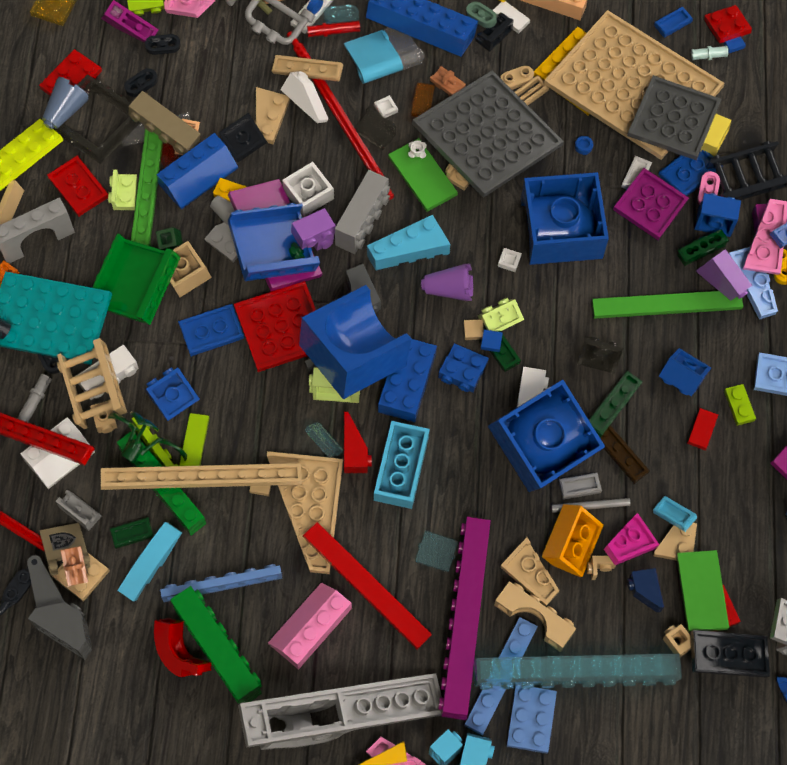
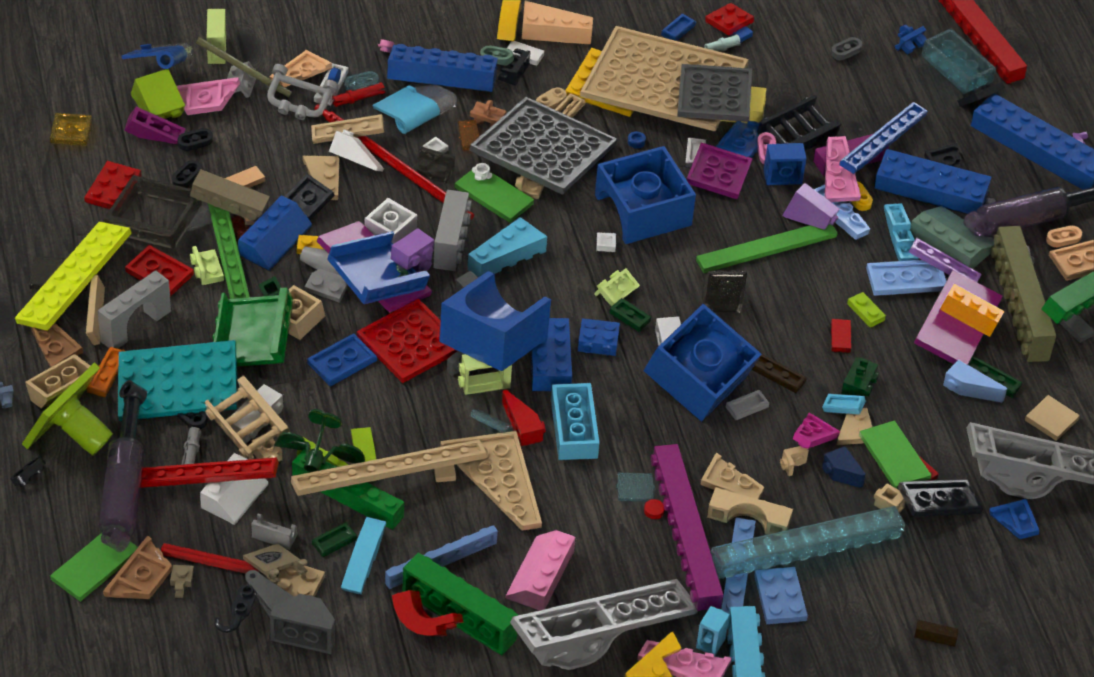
camera: 20 degrees left, 20 degrees down
sand blue cone [42,77,89,130] -> none
nougat hips [61,546,88,586] -> none
blue plate [145,367,200,421] -> none
red tile [303,522,432,650] -> none
medium lavender cone [421,263,473,301] -> none
tan tile [464,320,484,340] -> none
blue tile [481,330,503,352] -> none
light orange slope [542,504,603,577] -> none
light grey bar [551,498,630,513] -> none
dark green tile [589,371,643,438] -> none
blue slope [659,348,711,397] -> none
dark green piece [677,229,729,266] -> none
none -> light nougat tile [225,166,265,188]
none -> red tile [644,499,664,519]
none -> dark green brick [841,357,879,397]

